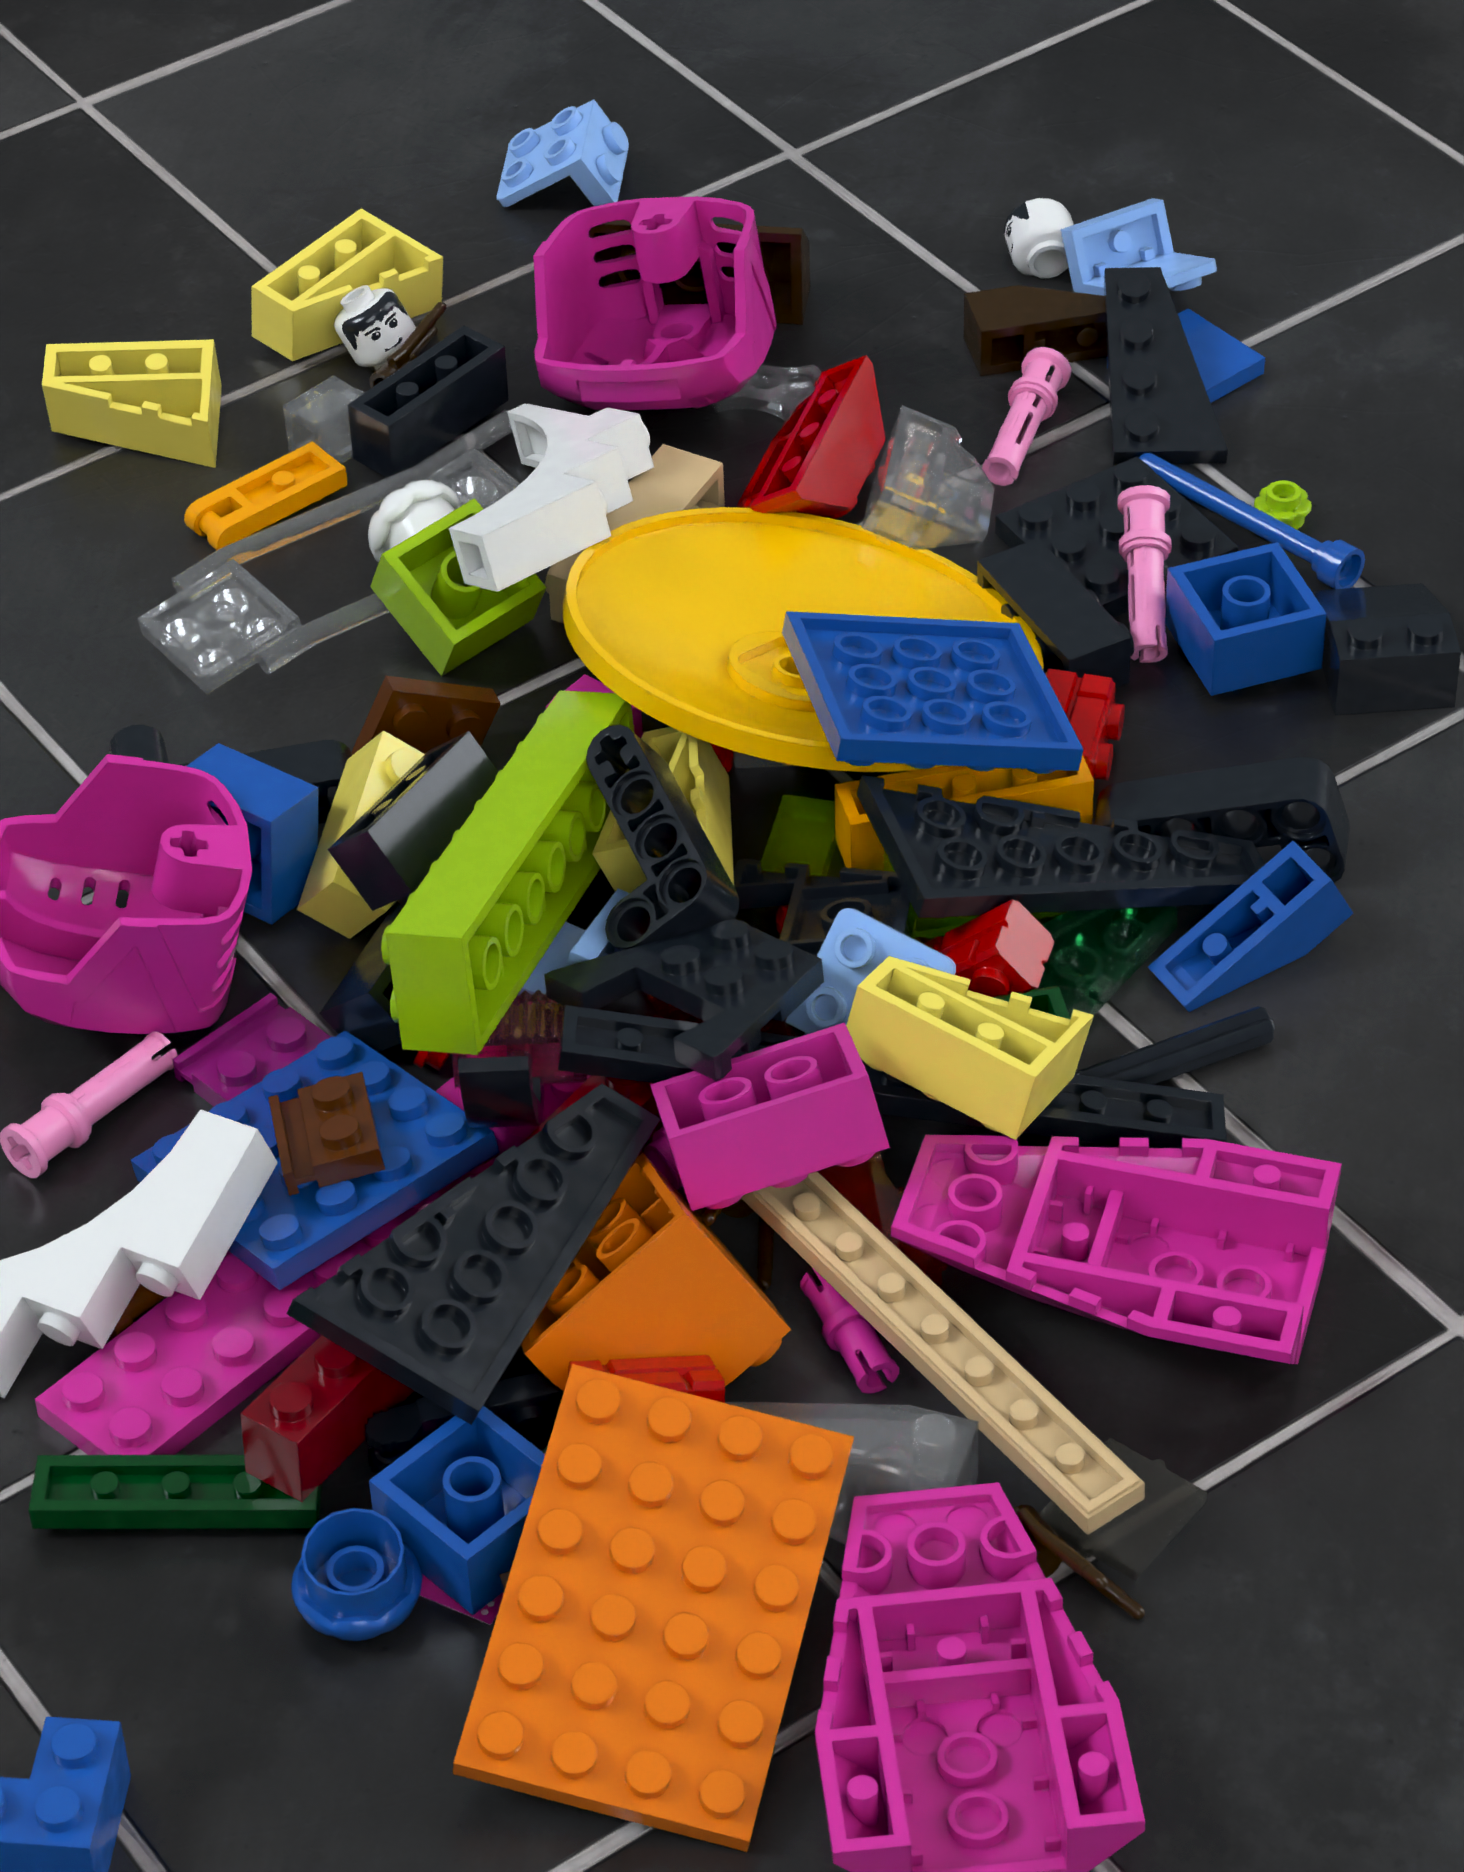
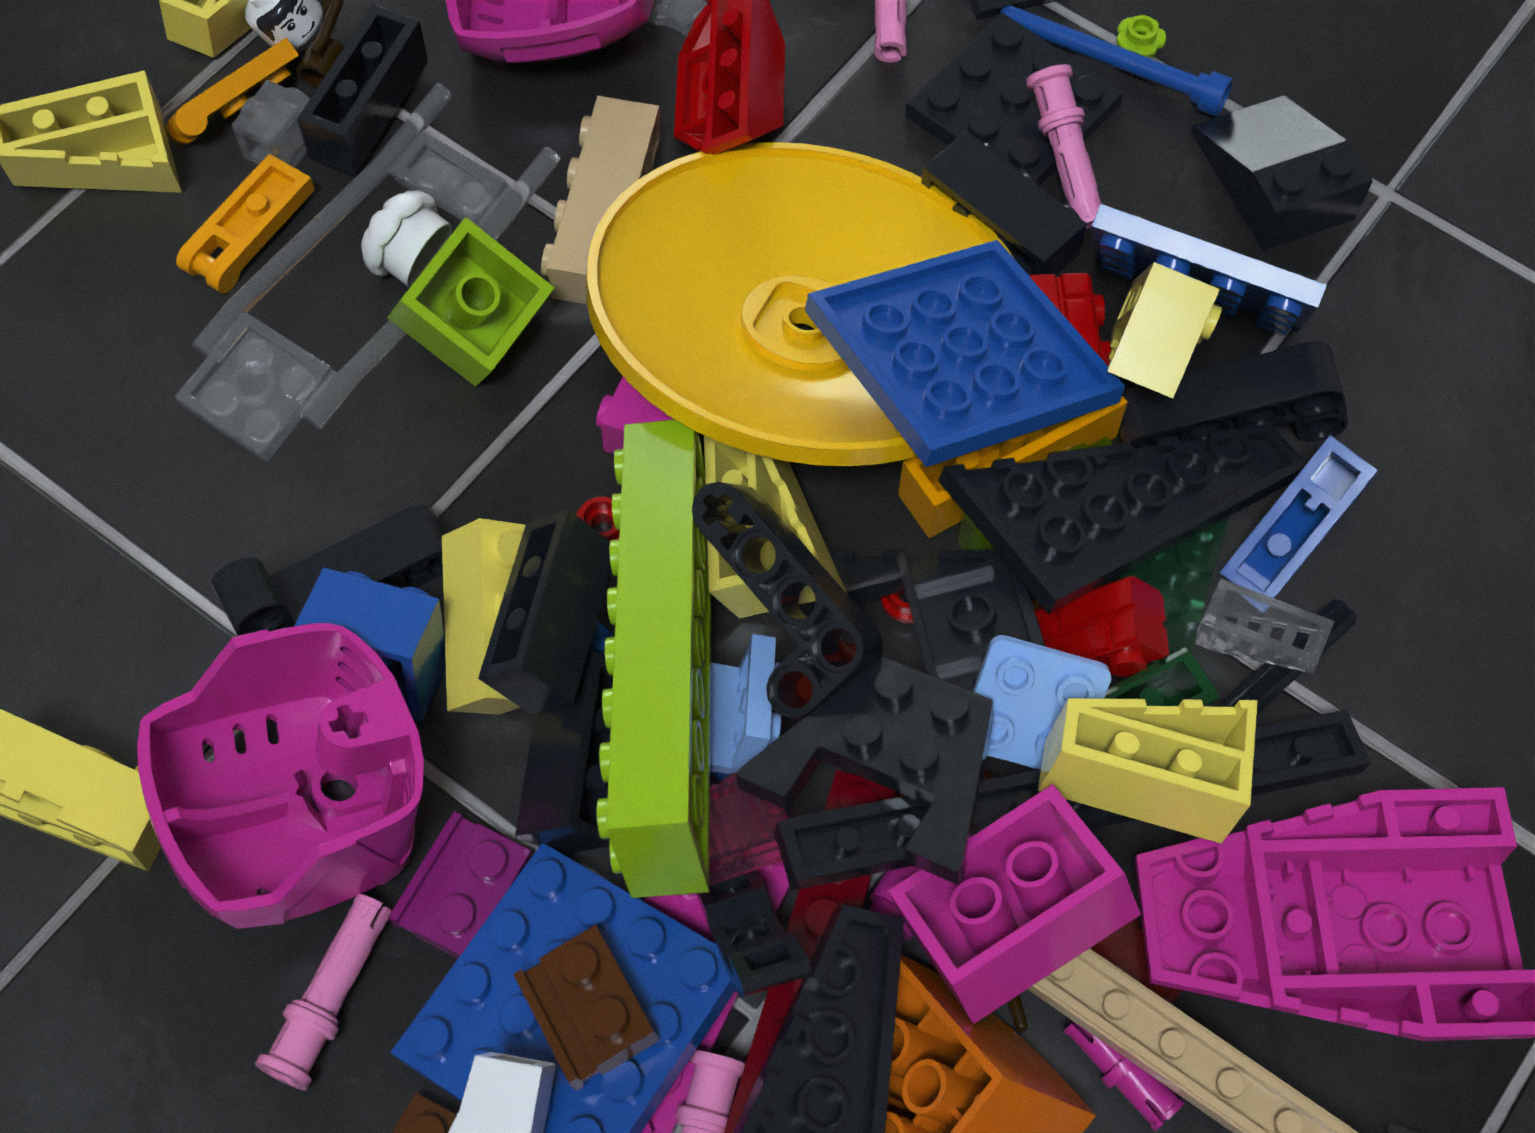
camera: 20 degrees left, 20 degrees up
reddish brown wing [351,676,501,755] -> none
white arch [449,403,654,592] -> none
clear neon green tile [761,794,837,877] -> none
clear wedge [862,405,995,550] -> none
blue brick [1165,542,1326,696] -> none
none -> light orange plate [165,37,299,146]
none -> blue plate [1092,204,1327,336]
none -> light yellow wedge [1107,262,1222,398]
none -> clear slope [1195,579,1334,674]

